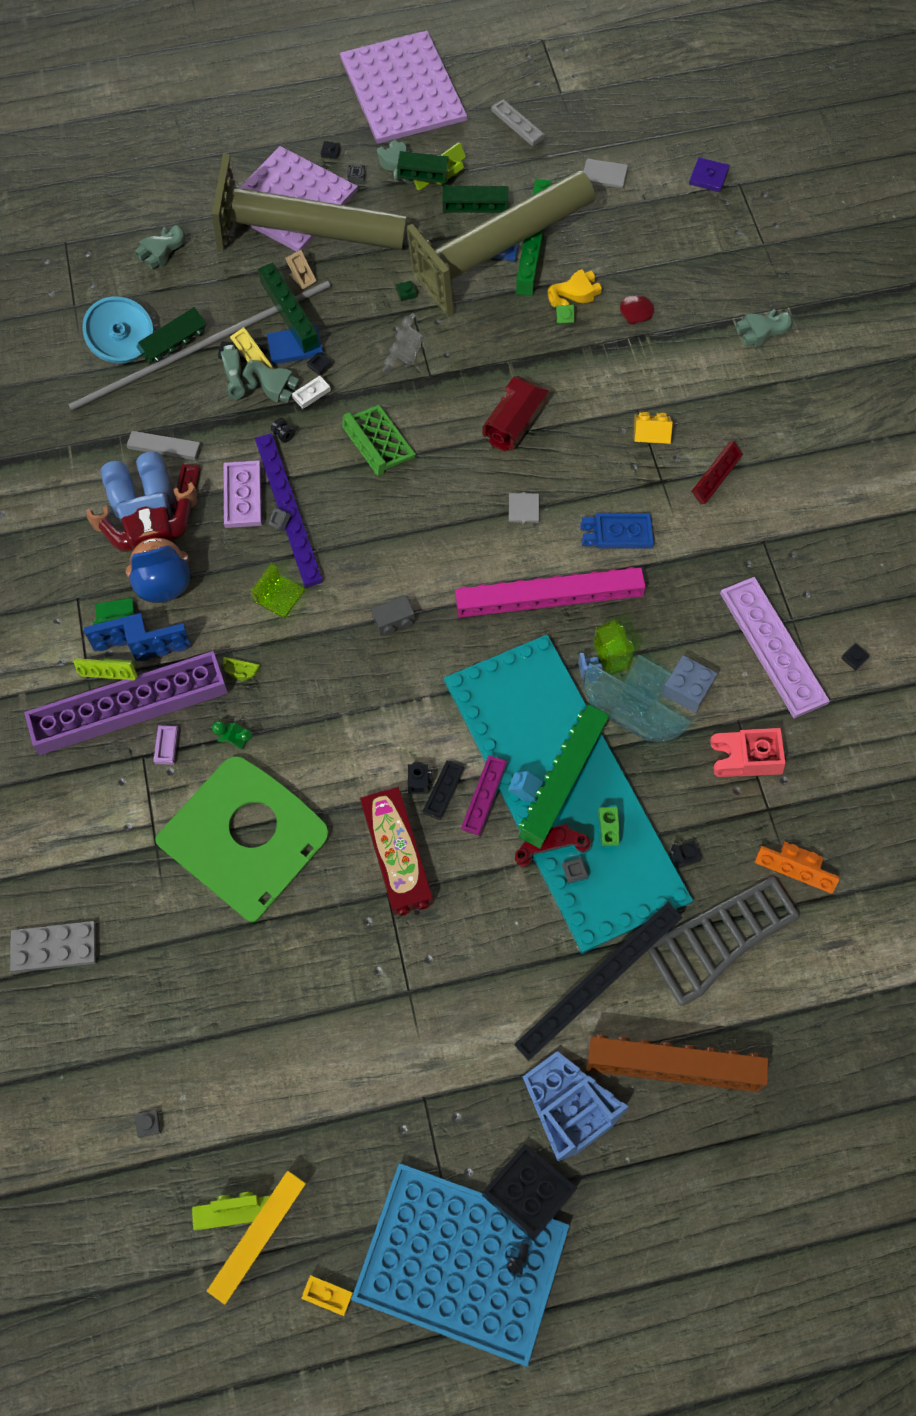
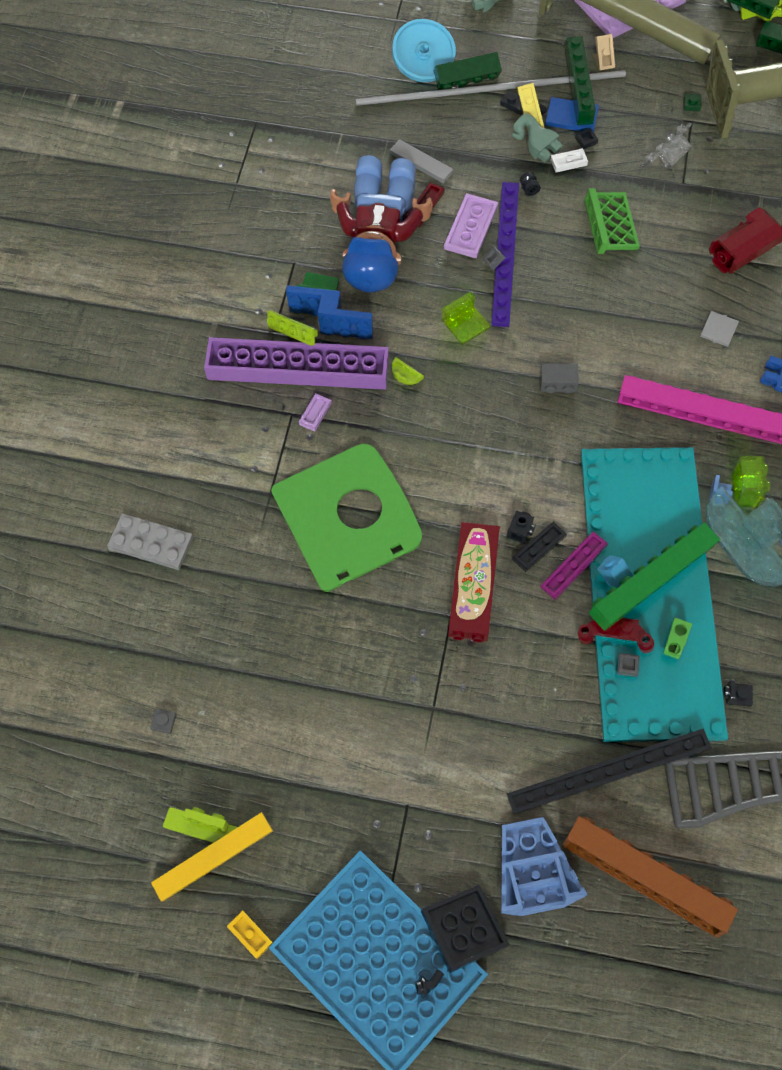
camera: 25 degrees right, 0 degrees up
green piece [212,721,252,750] -> none
sand green hips [221,345,245,400] -> none

